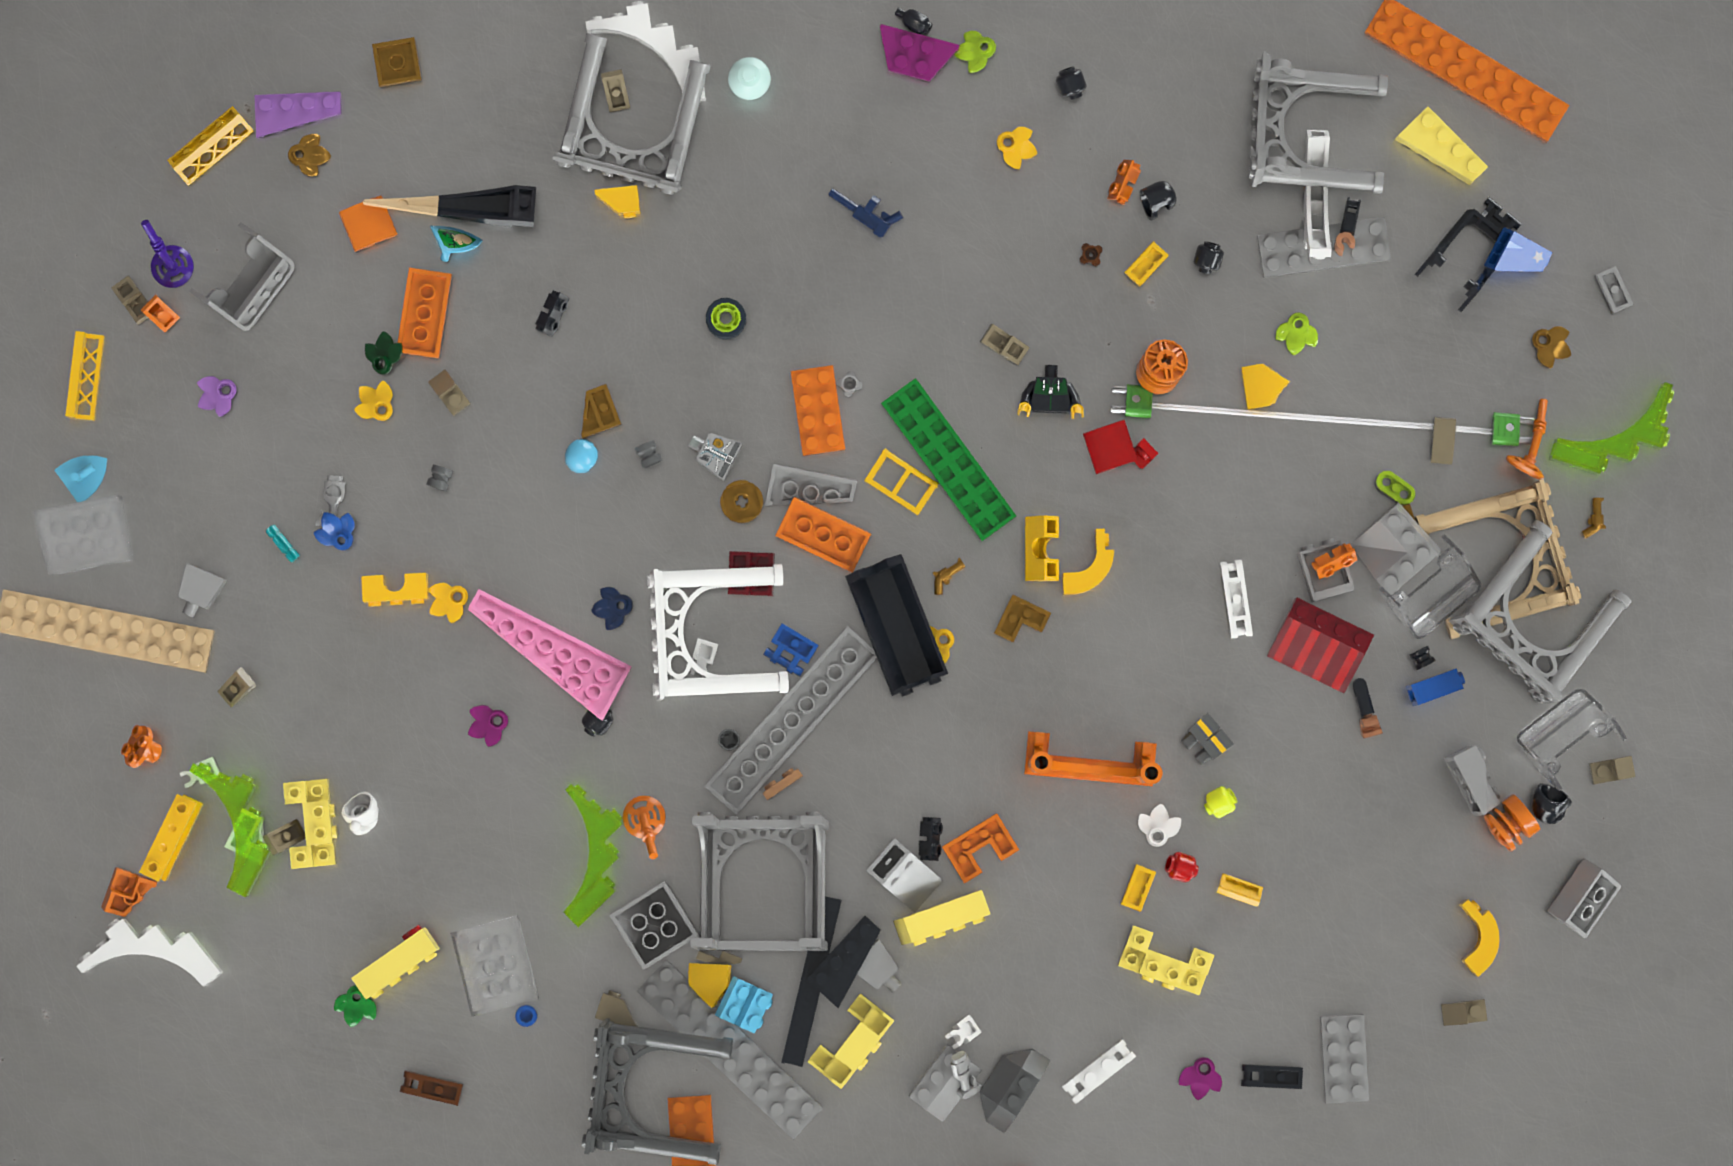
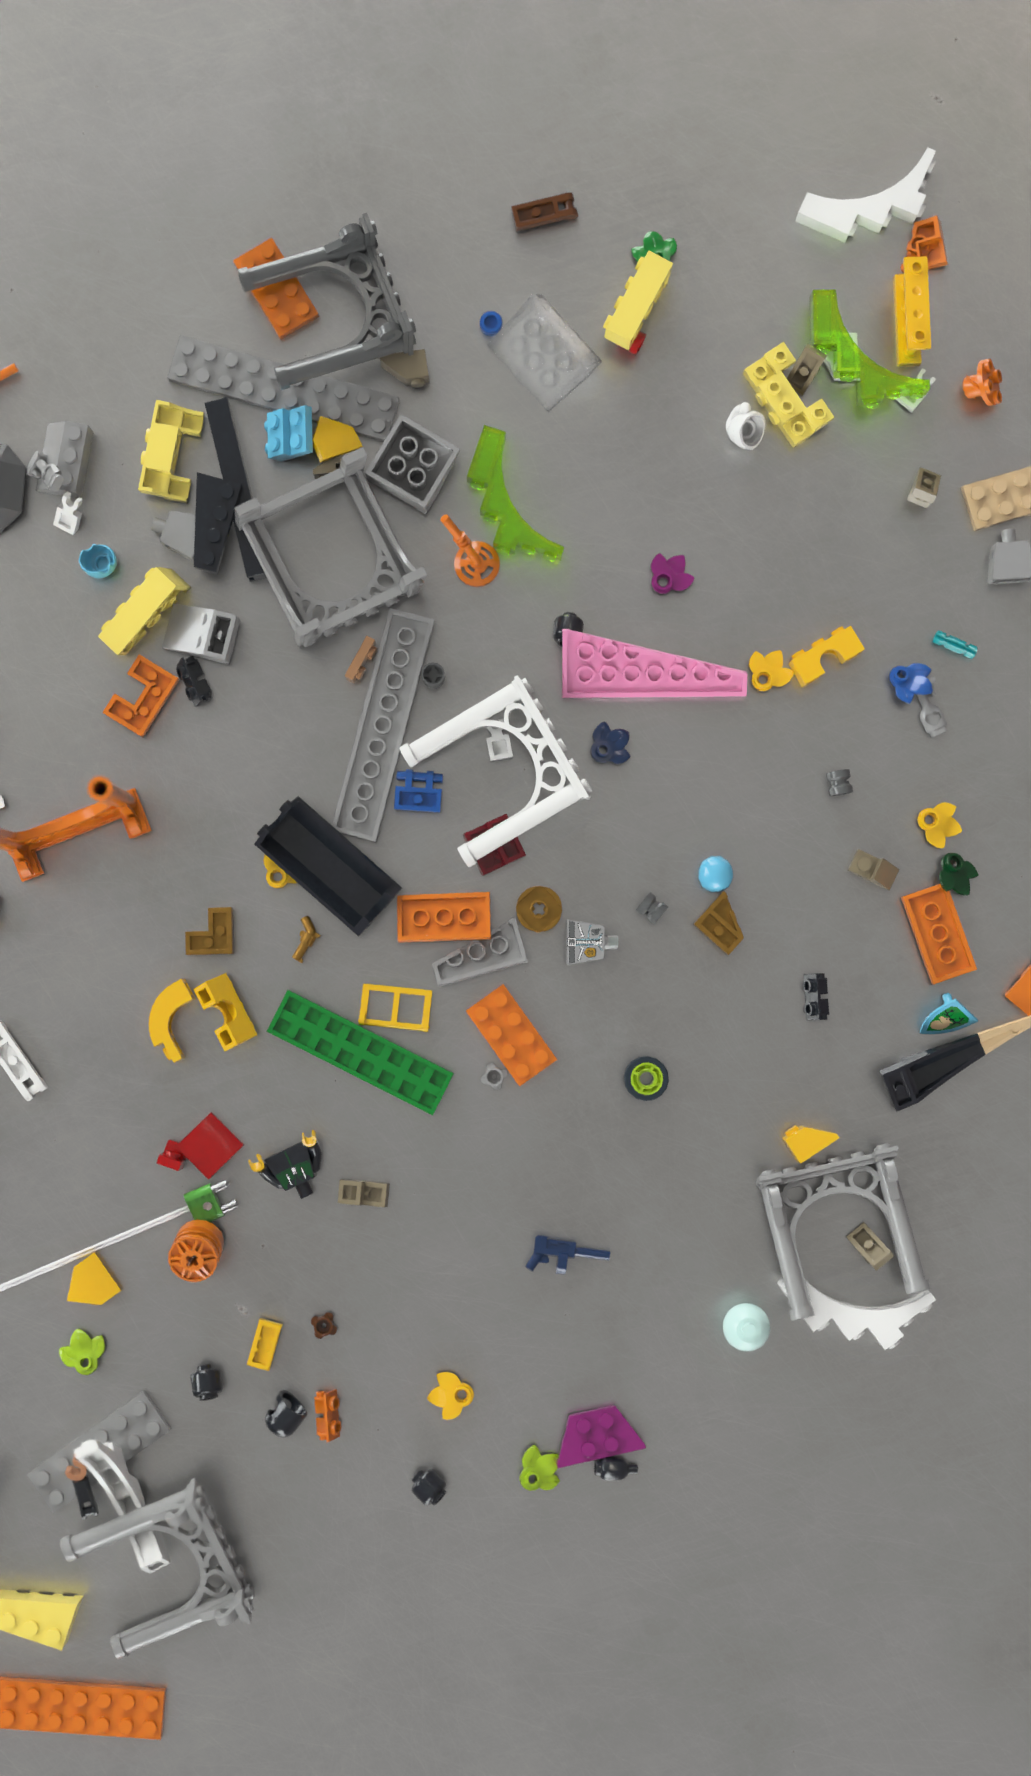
camera: 155 degrees right, 0 degrees up
none -> medium azure hair [78,544,117,579]

